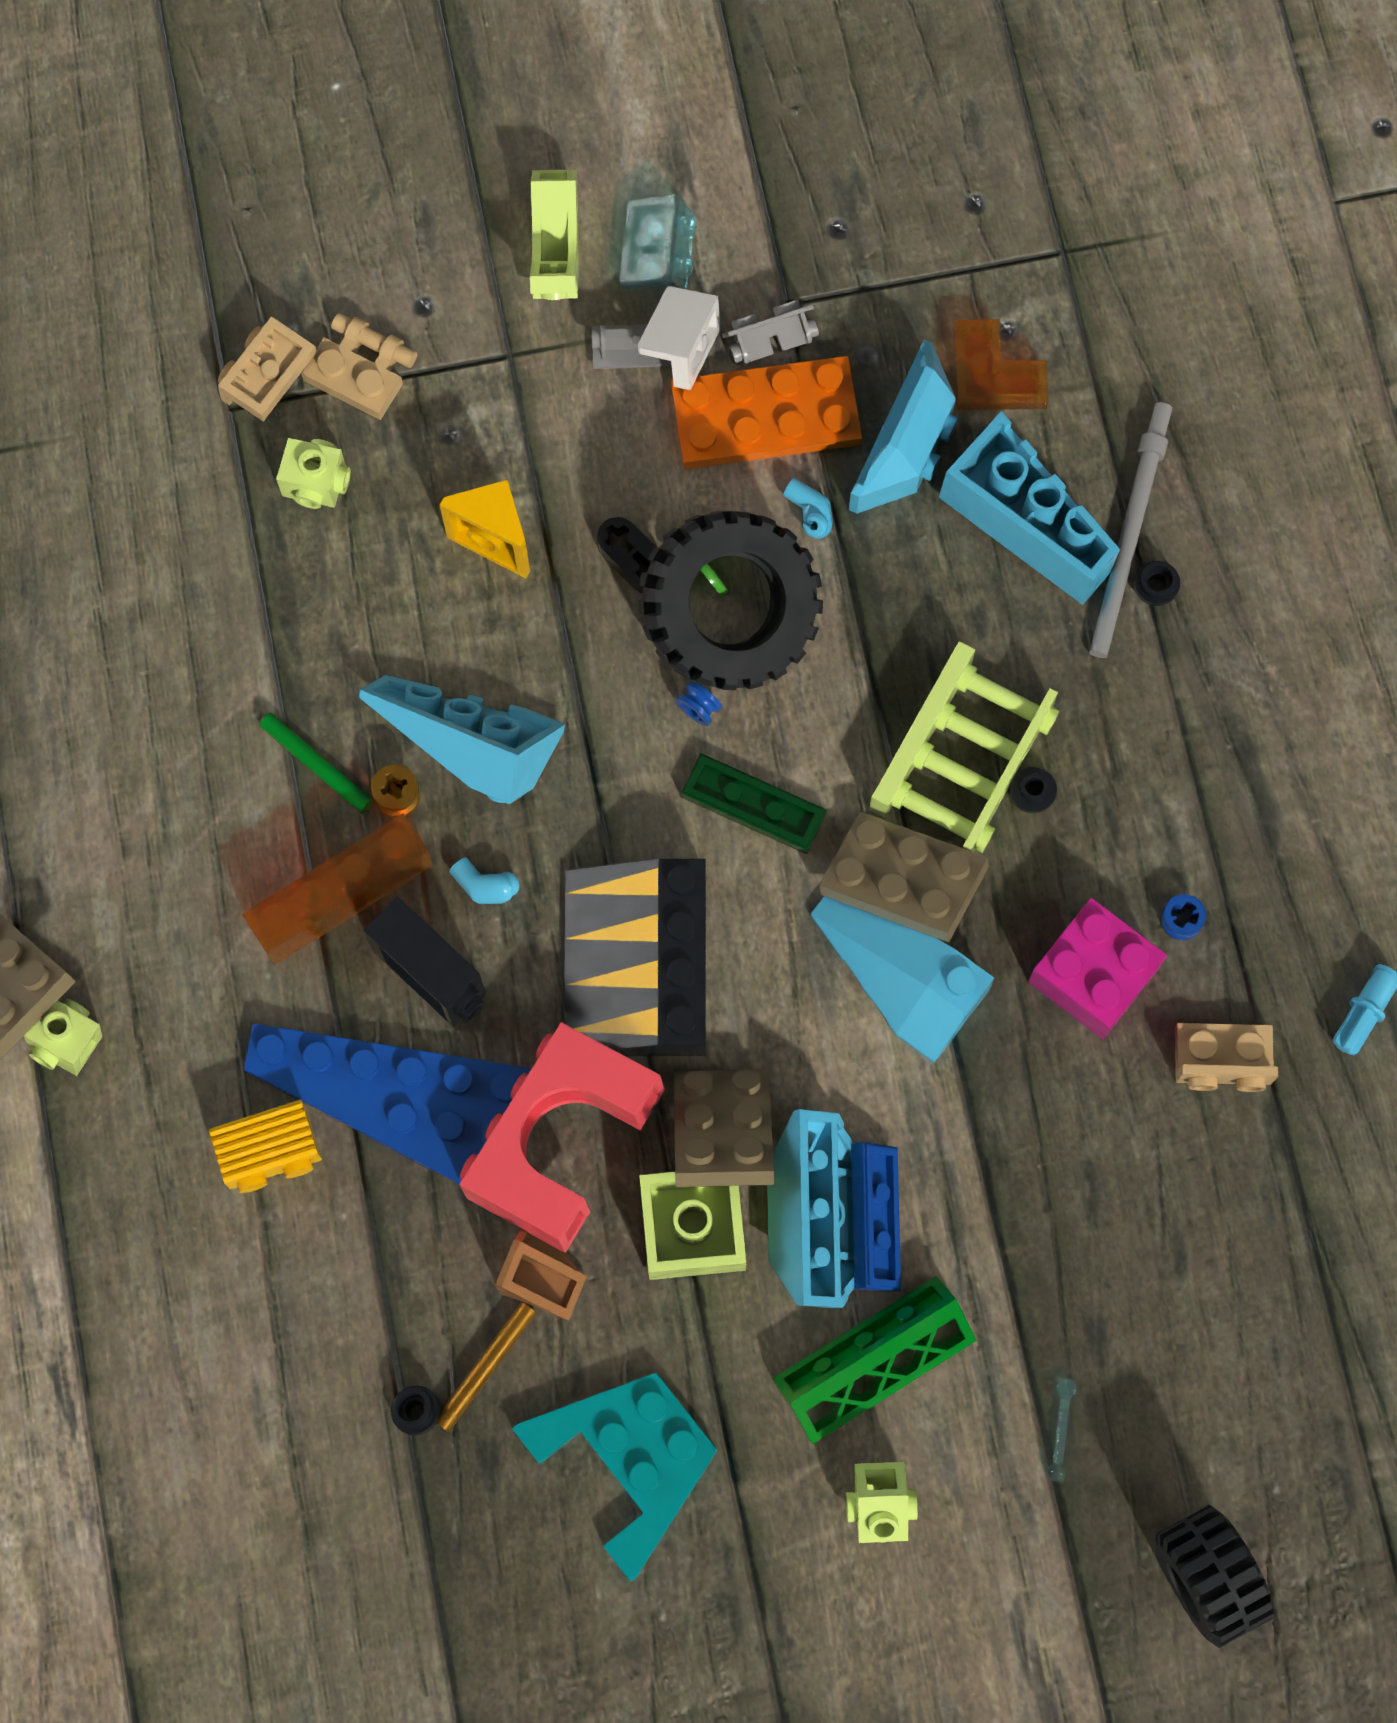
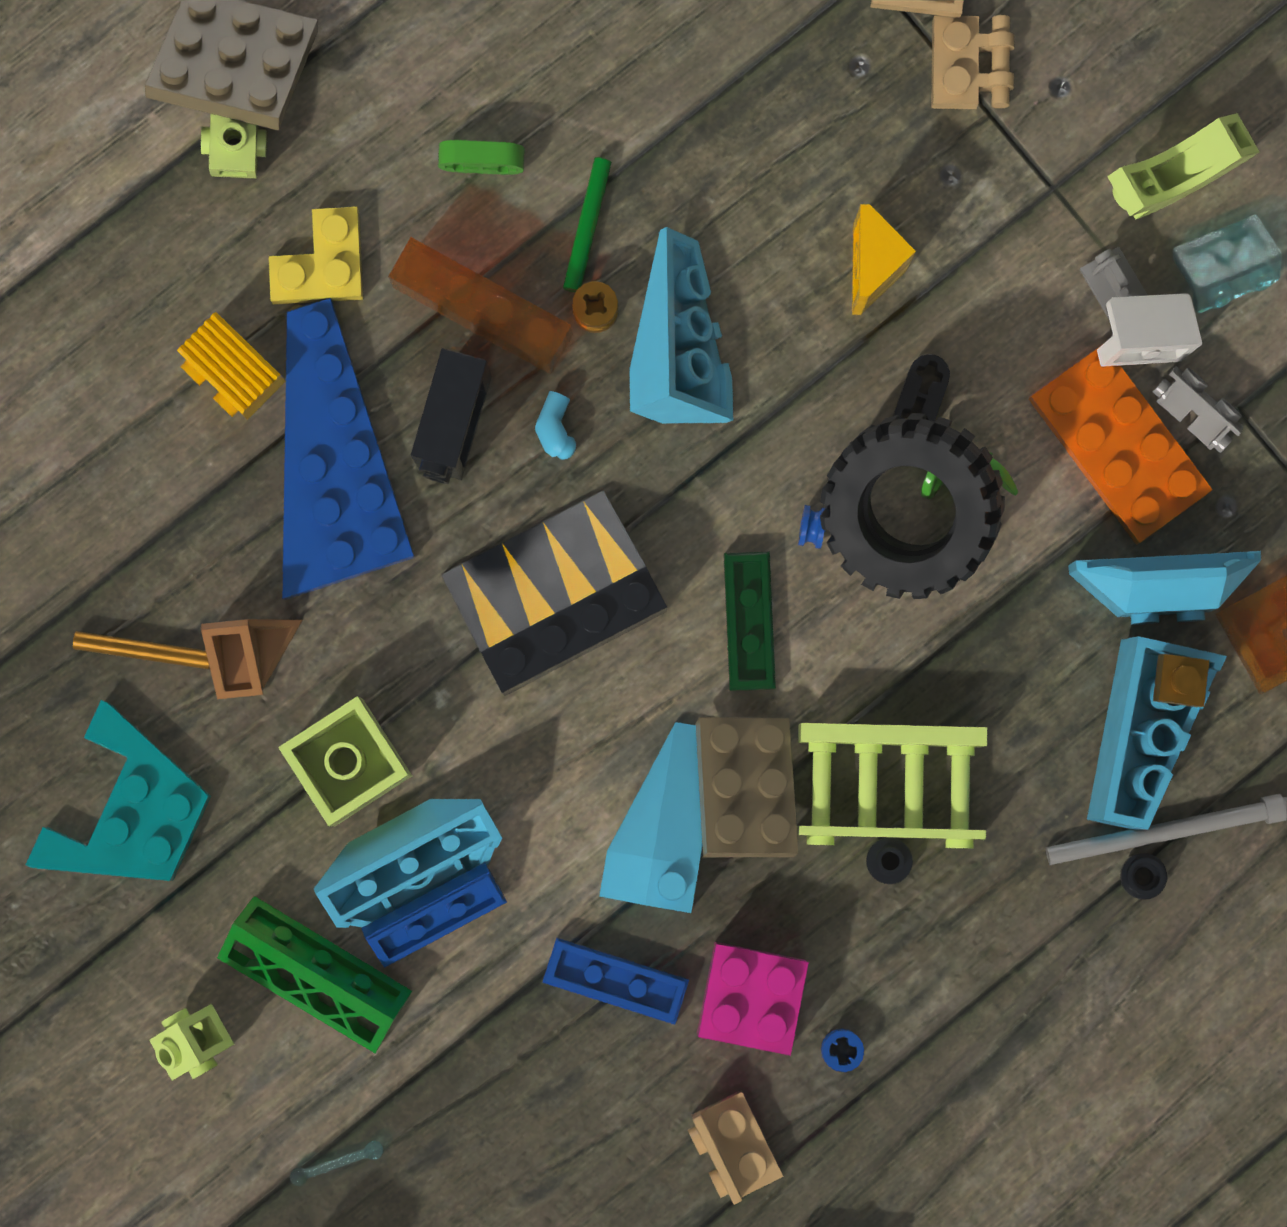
camera: 60 degrees right, 10 degrees up
yellowish green brick [276,438,351,509] -> none
black plate [391,1386,440,1436] -> none
coral arch [459,1022,665,1253] -> none
dark tan plate [674,1069,774,1187] -> none
medium azure arm [783,477,833,539] -> none
none -> light yellow plate [269,207,363,305]
none -> bright green beam [438,140,525,175]
none -> blue tile [542,938,689,1025]
none -> pearl gold plate [1153,654,1209,707]

